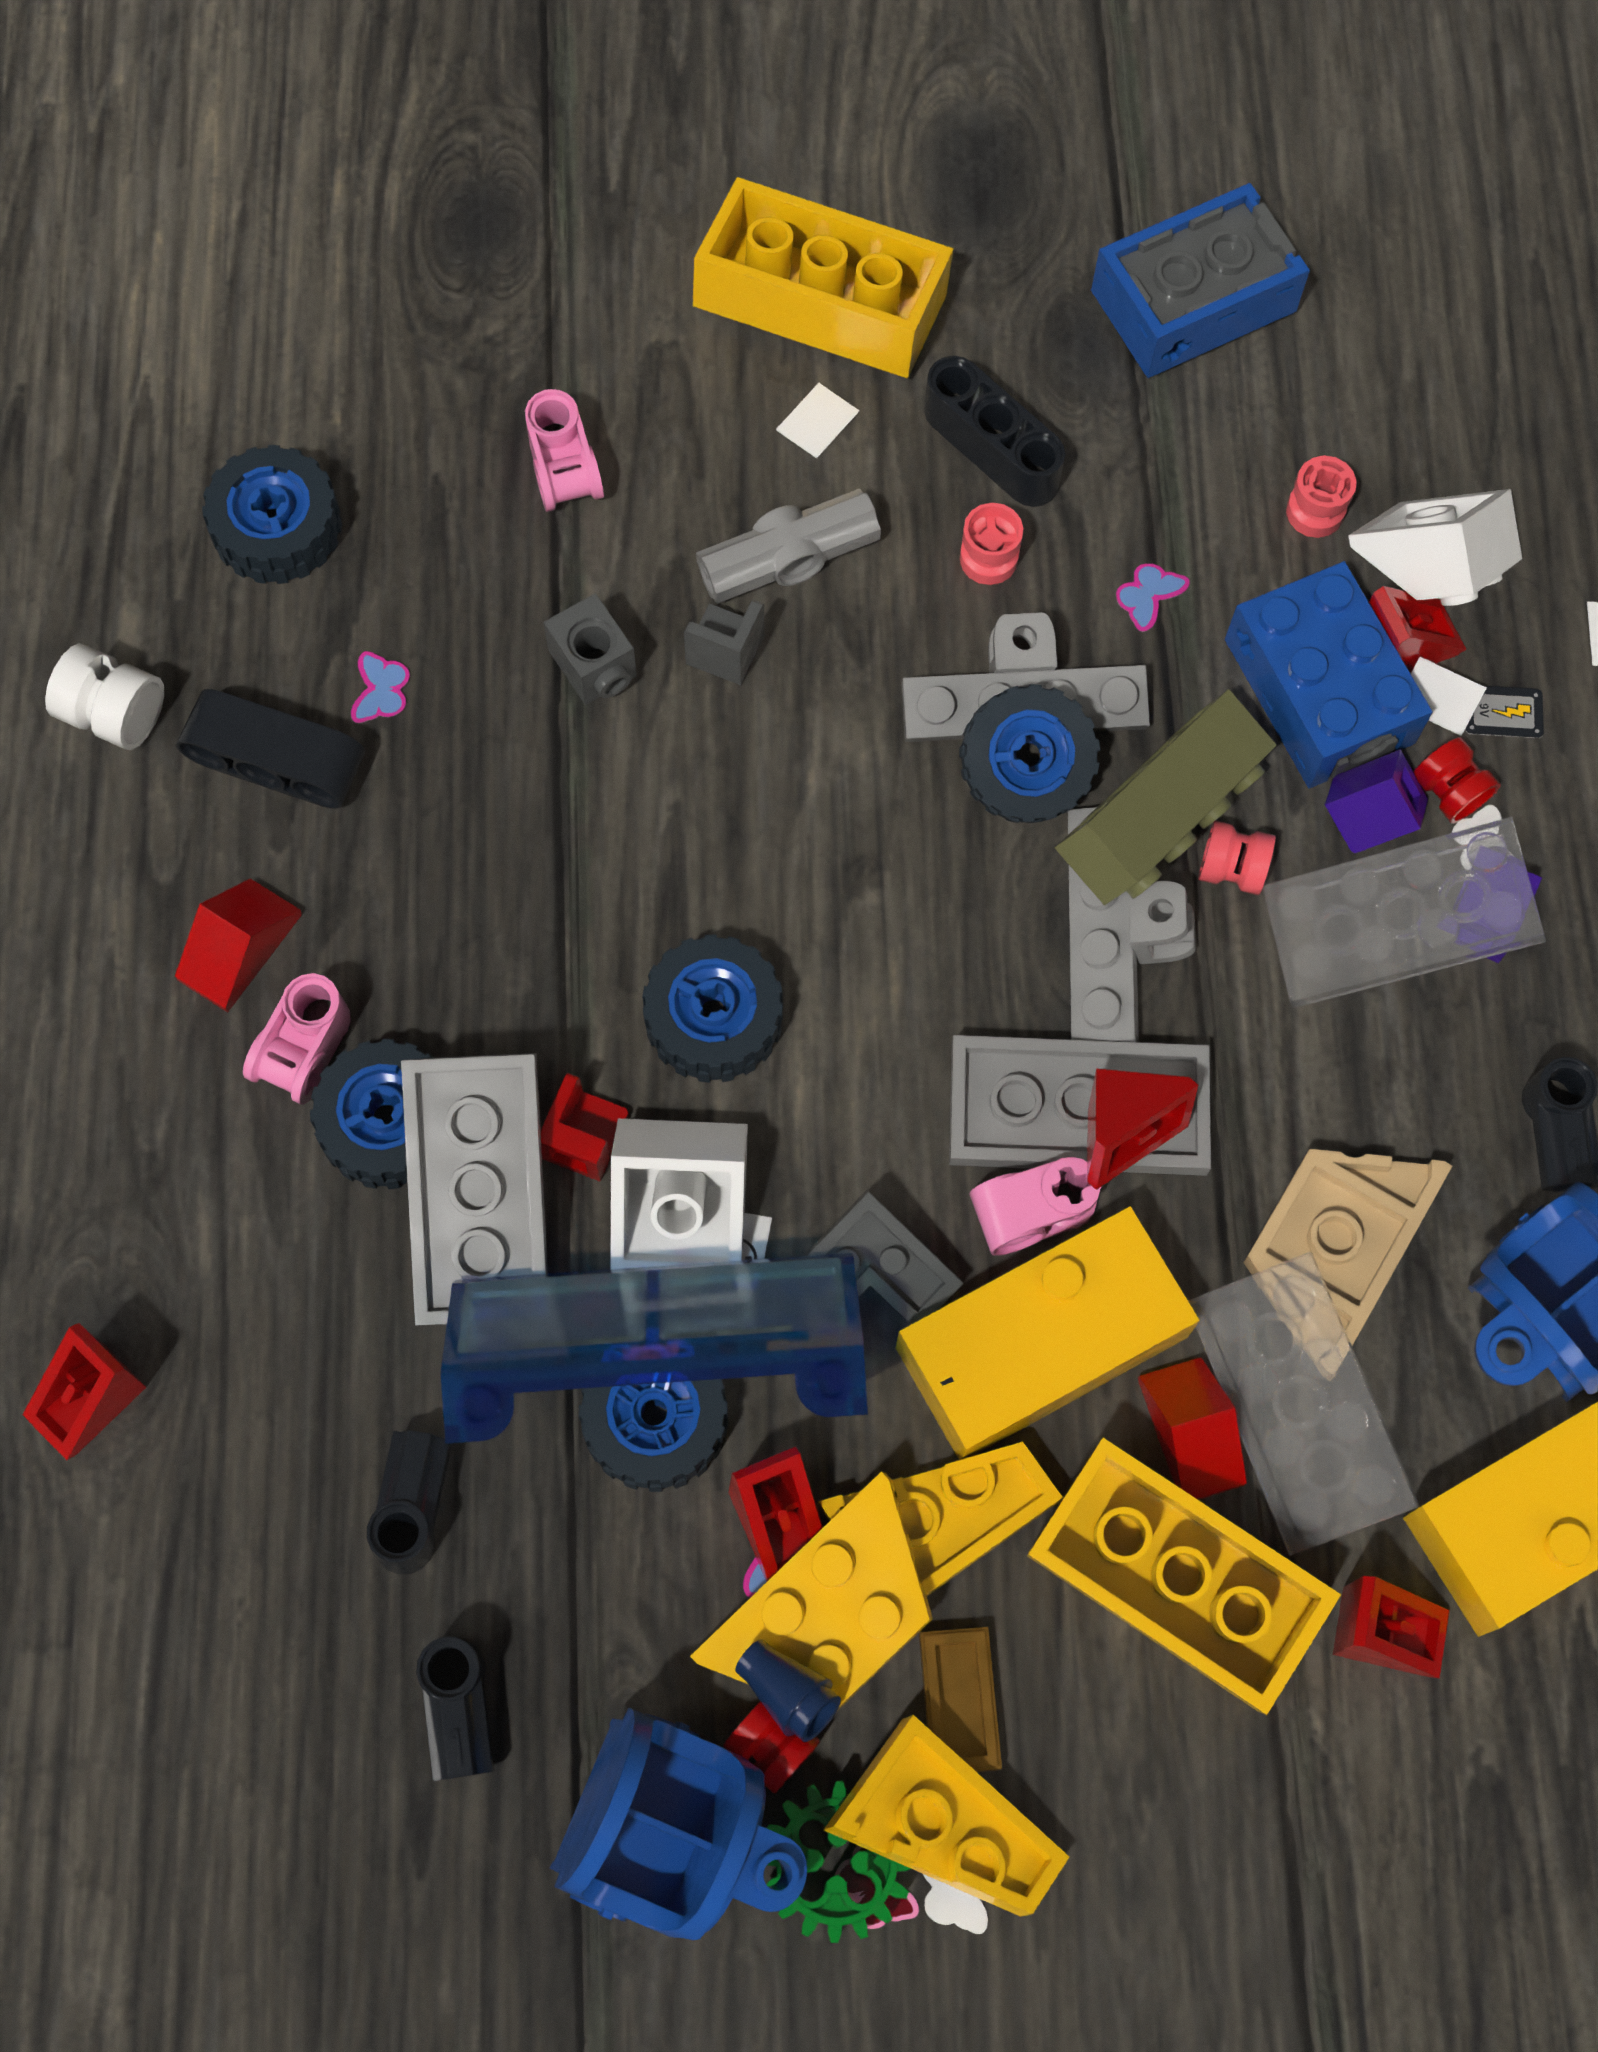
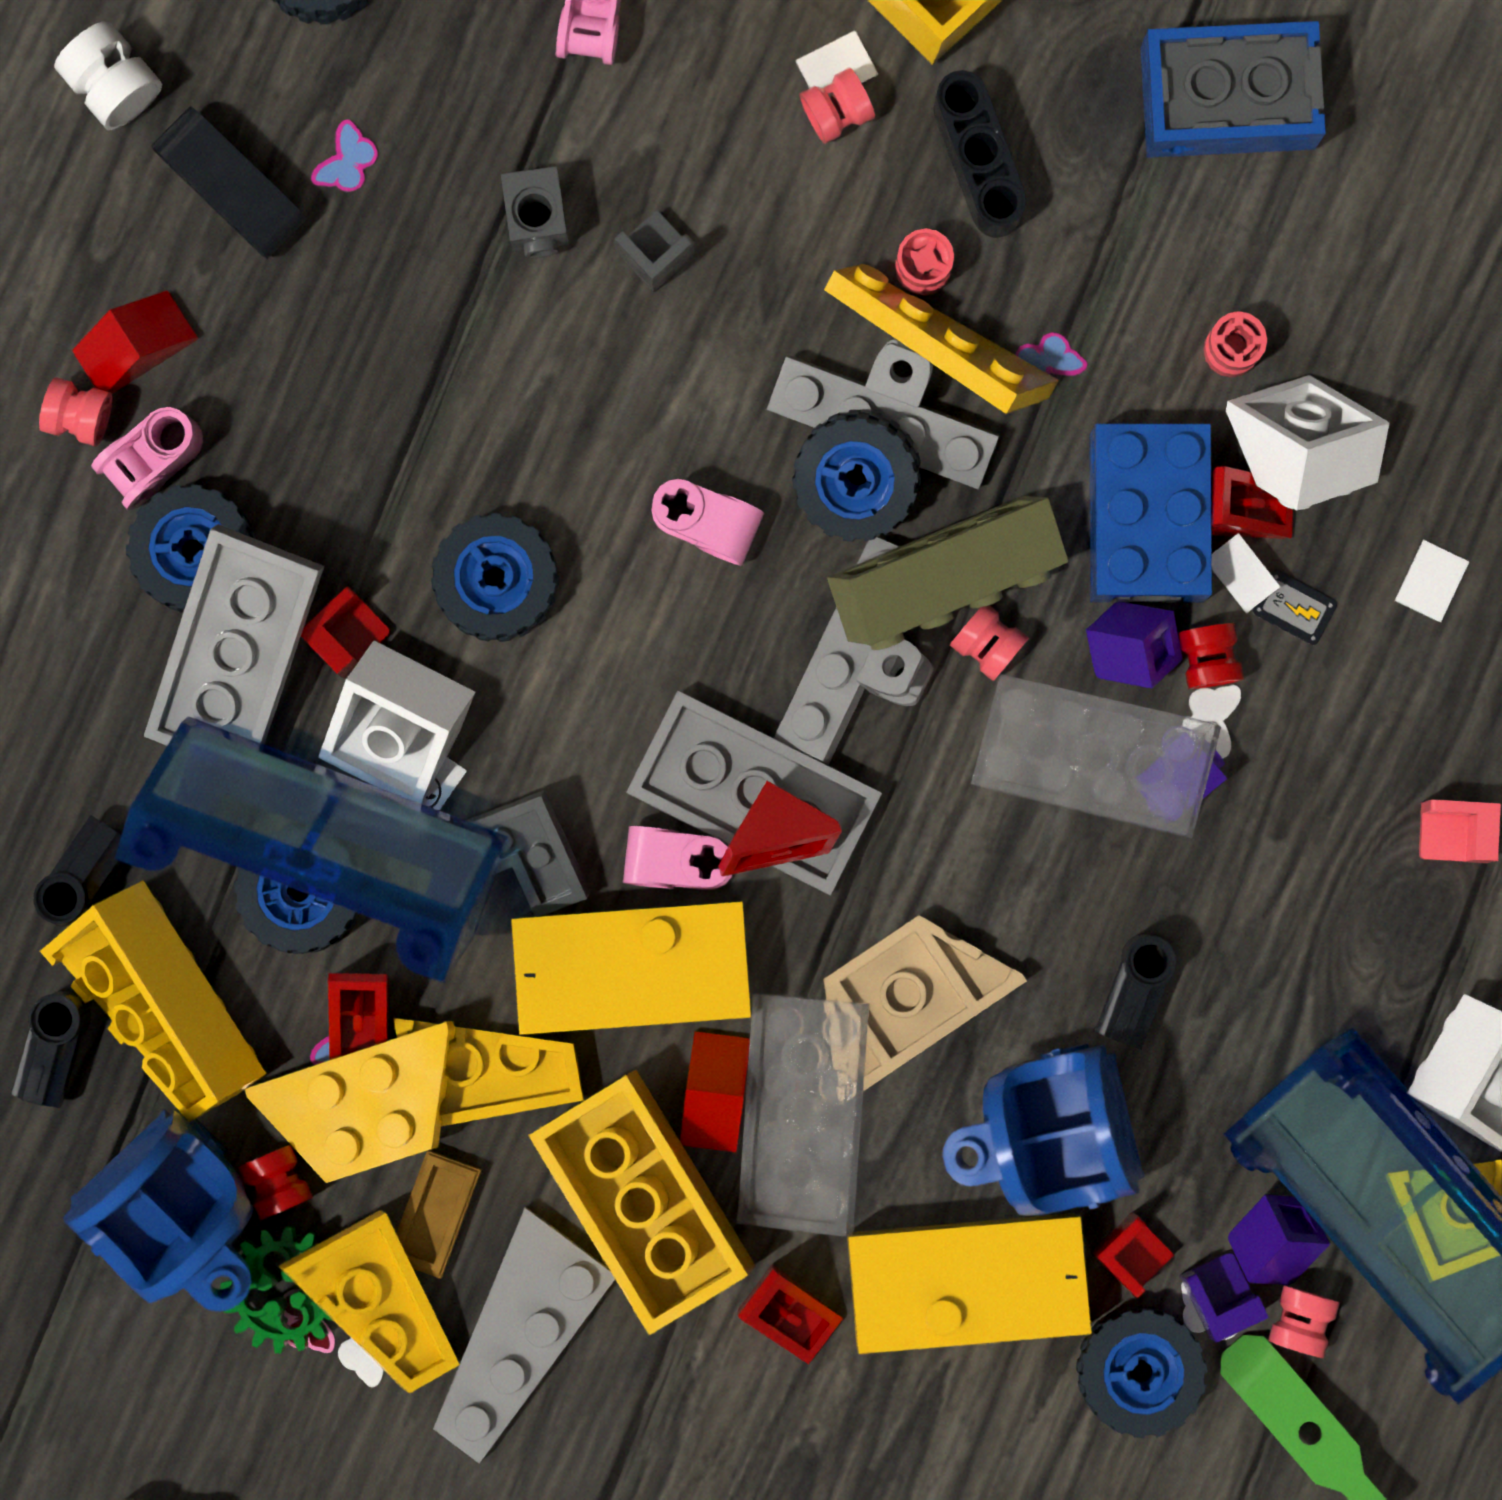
camera: 25 degrees right, 15 degrees up
light grey piece [696,488,881,604] -> none
dark blue cone [735,1639,841,1742] -> none
none -> coral wheel [39,377,113,447]
none -> yellow wedge [40,880,266,1123]
none -> light grey wing [433,1206,615,1463]
none -> bright pink piece [651,479,764,566]
none -> coral wheel [799,67,875,144]
none -> yellow wing [824,264,1059,414]

